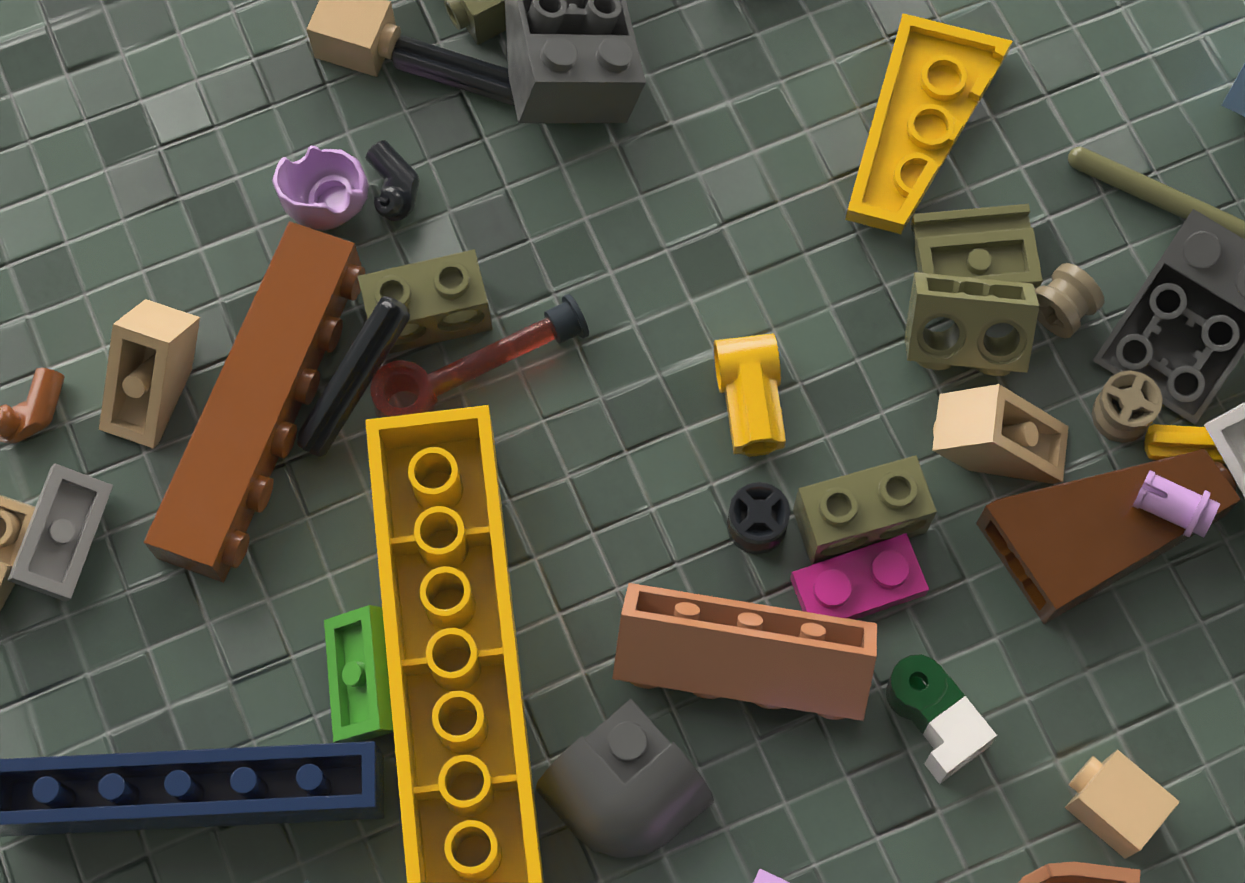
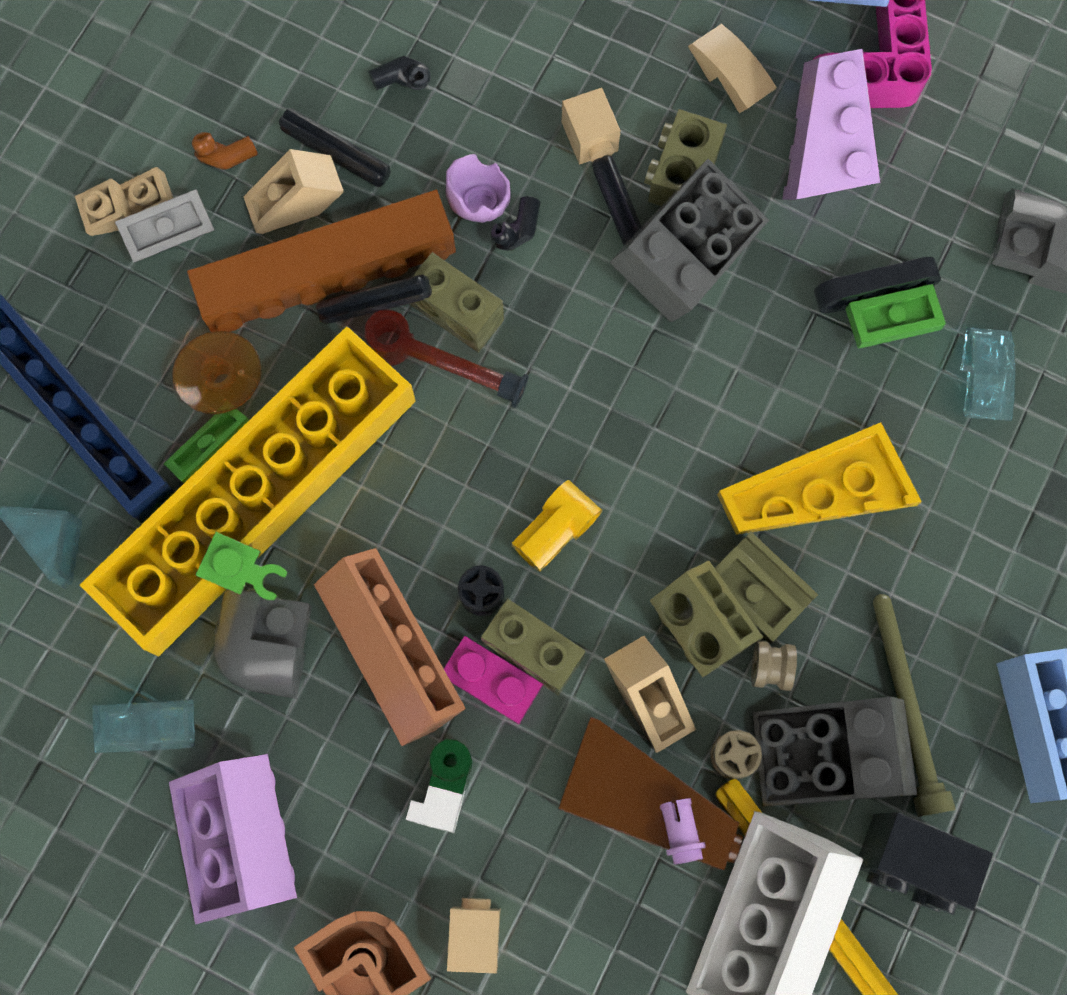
camera: 50 degrees right, 5 degrees up
none -> clear orange dish [172,331,261,414]
none -> bright green plate [196,532,287,600]
none -> black axle [279,108,391,187]
none -> black arm [368,56,431,91]

